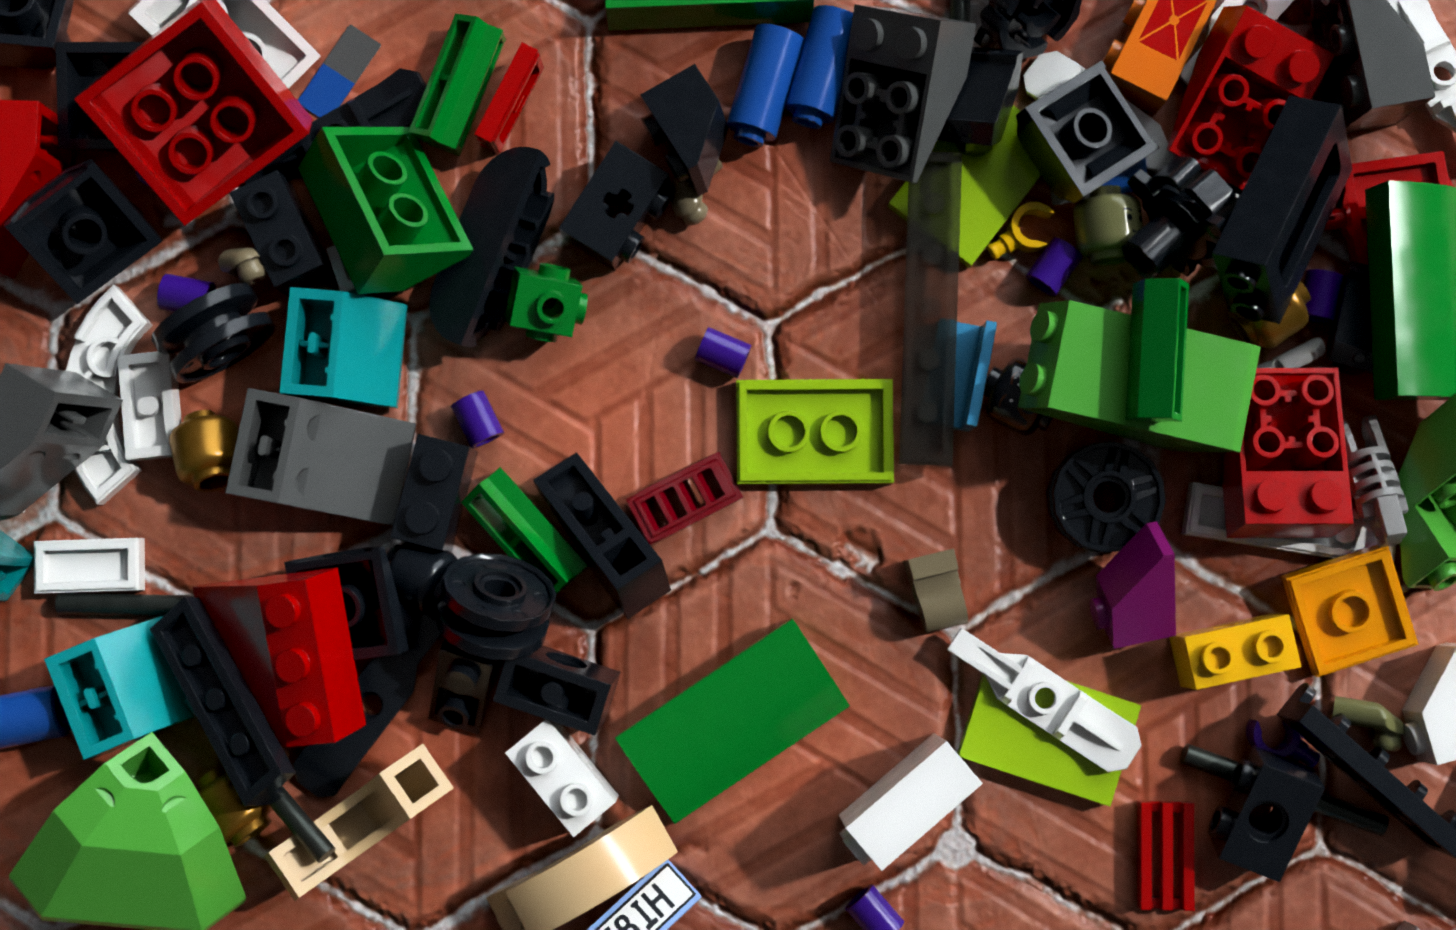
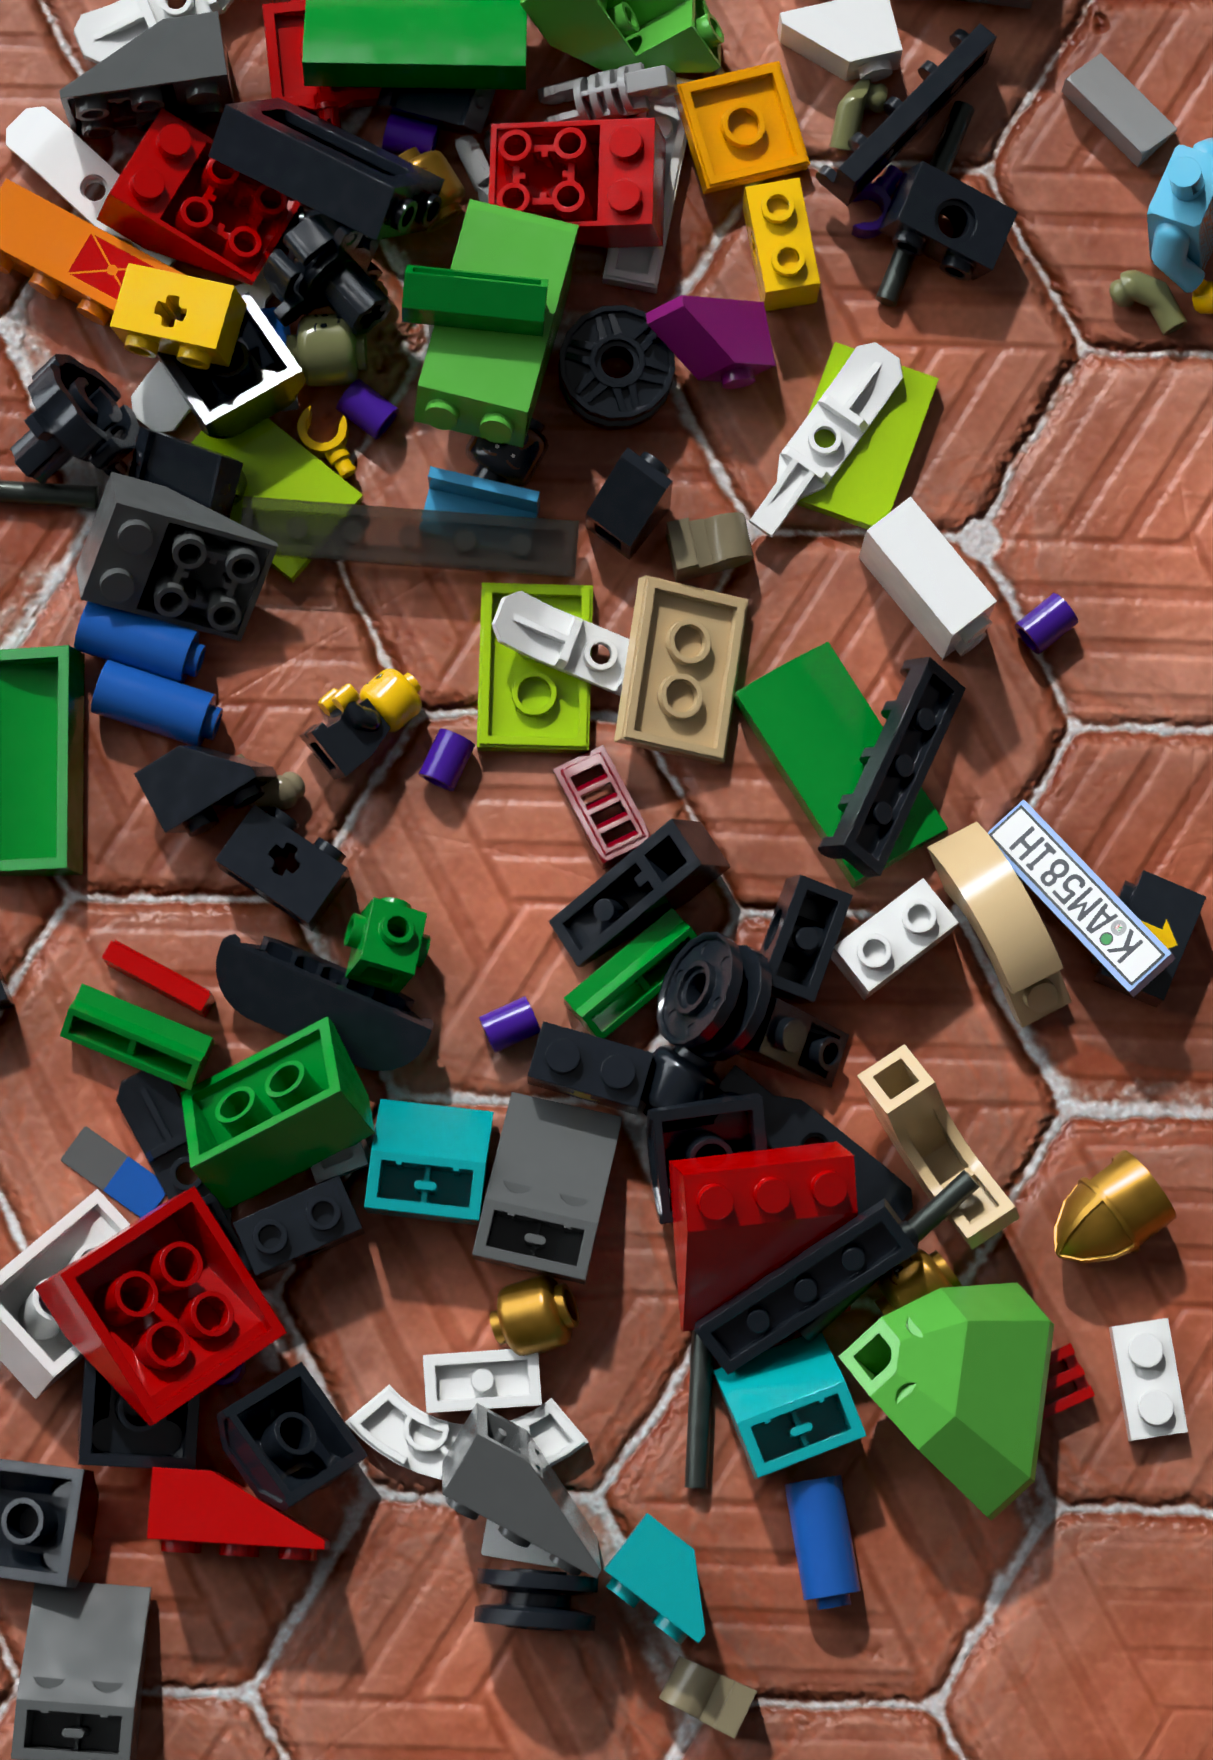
camera: 90 degrees left, 5 degrees down
white tile [34,538,145,594] -> none
black wheel [151,283,276,384] -> none
dark purple hinge [157,274,216,312] -> none
dark tan arm [218,247,267,285] -> none
red tile [1137,800,1195,911] -> none
none -> yellow brick [110,263,247,369]
none -> piece [299,668,422,780]
none -> white piece [492,591,629,696]
none -> black slope [586,448,673,560]
none -> tan tile [614,575,749,764]
none -> black hinge [818,657,966,877]

